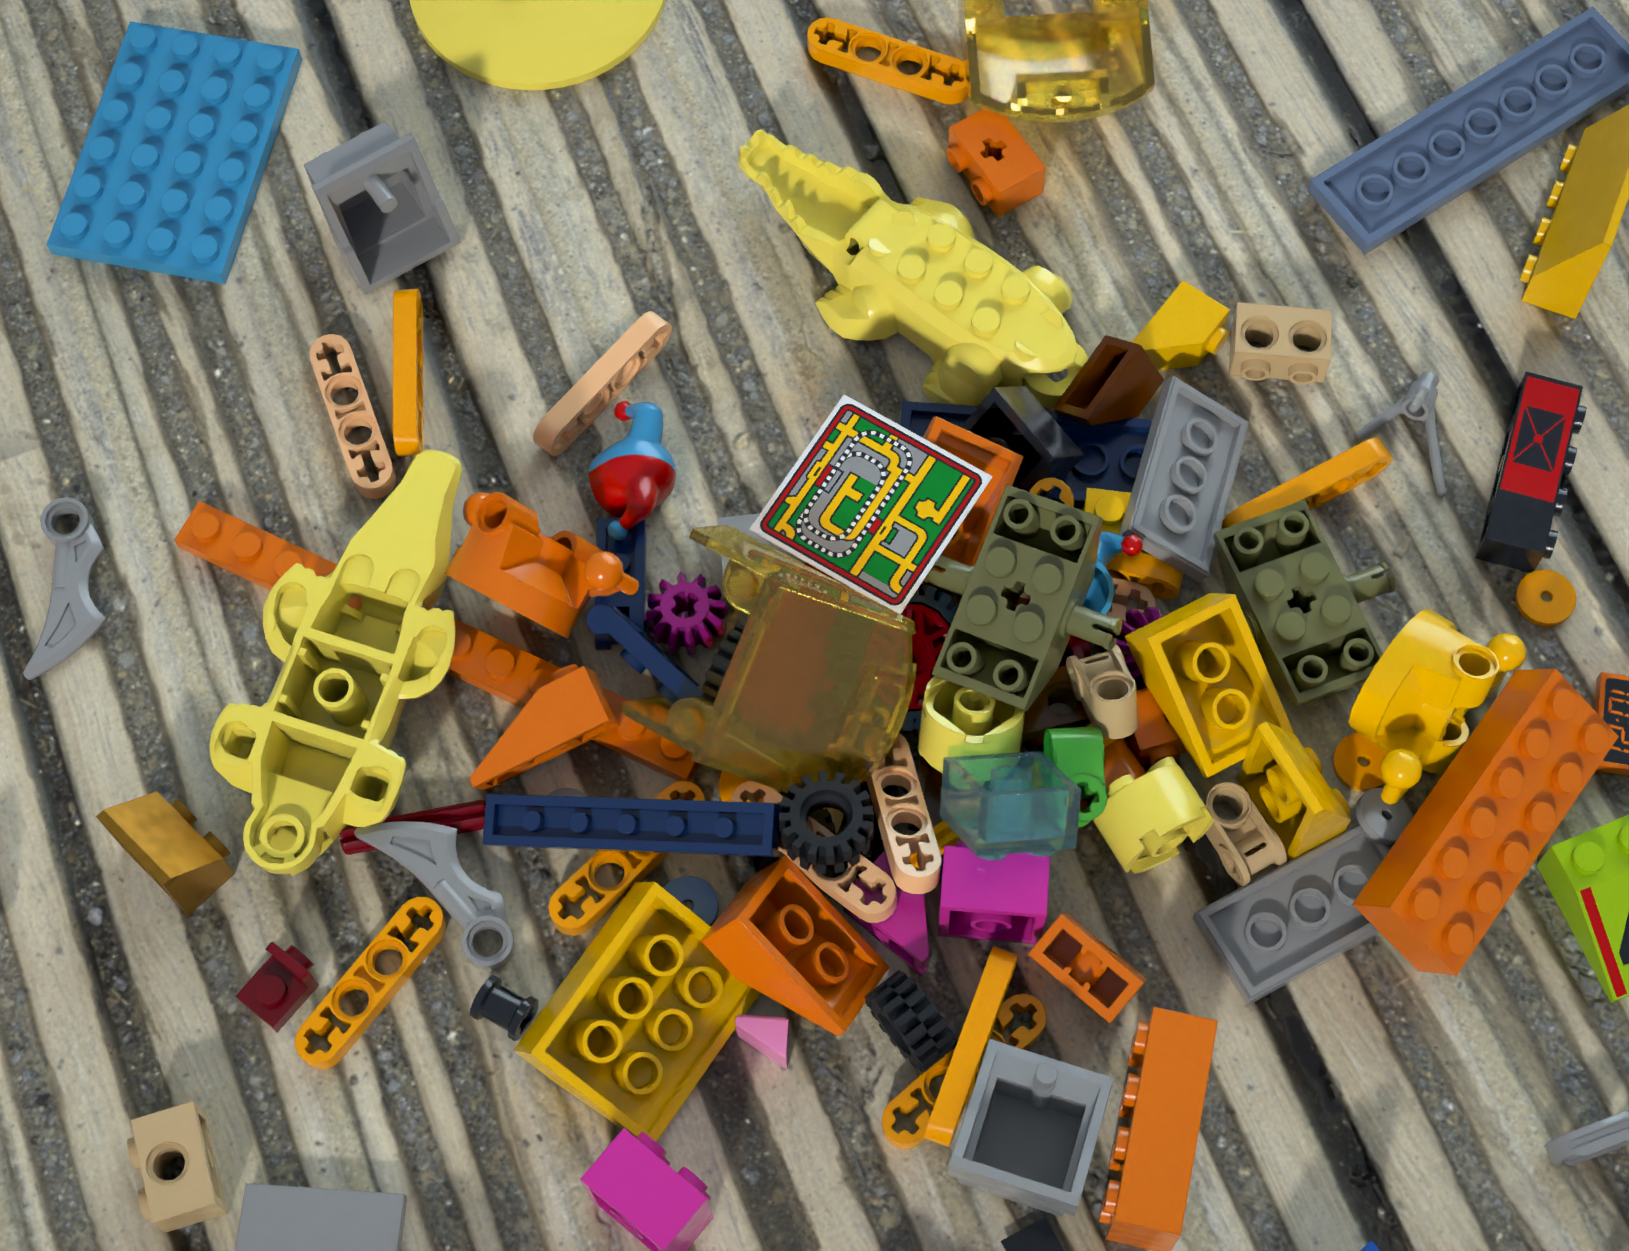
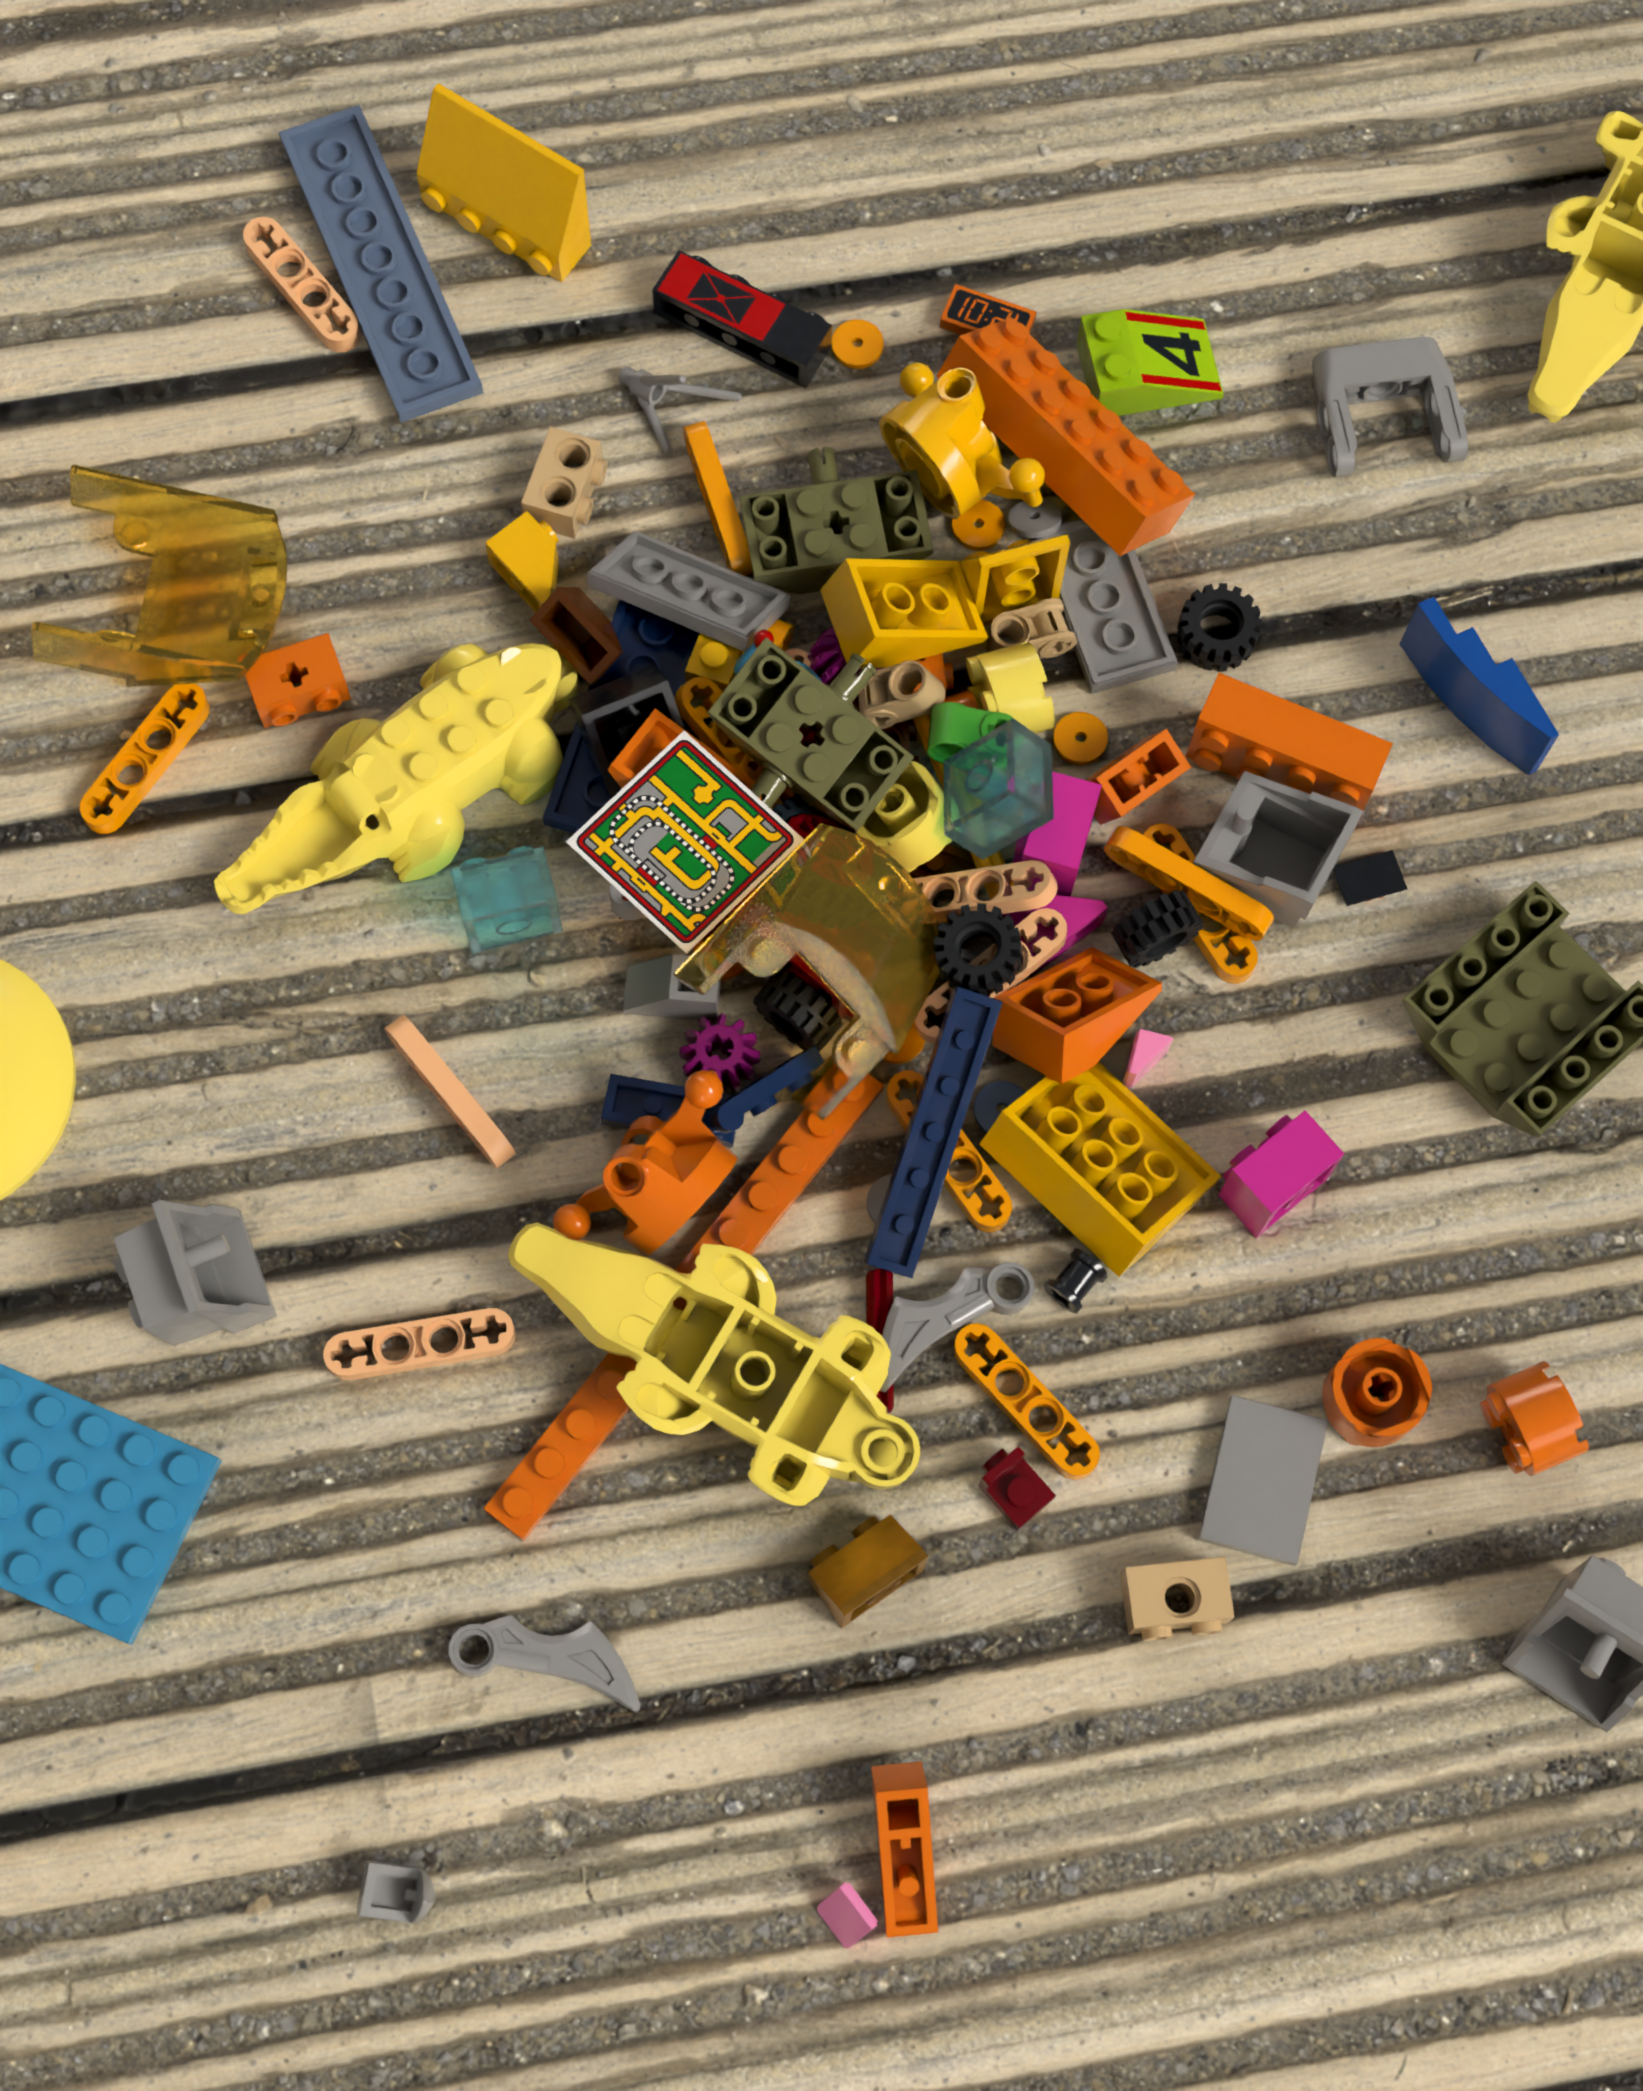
camera: 85 degrees left, 5 degrees up
light orange beam [393,289,424,456] -> none
orange slope [469,664,620,791] -> none
red piece [588,401,676,541] -> none
none -> light nougat beam [243,217,361,353]
none -> clear light blue brick [450,846,563,954]
none -> light orange wheel [1053,712,1108,765]
none -> black tyre [1177,583,1262,672]

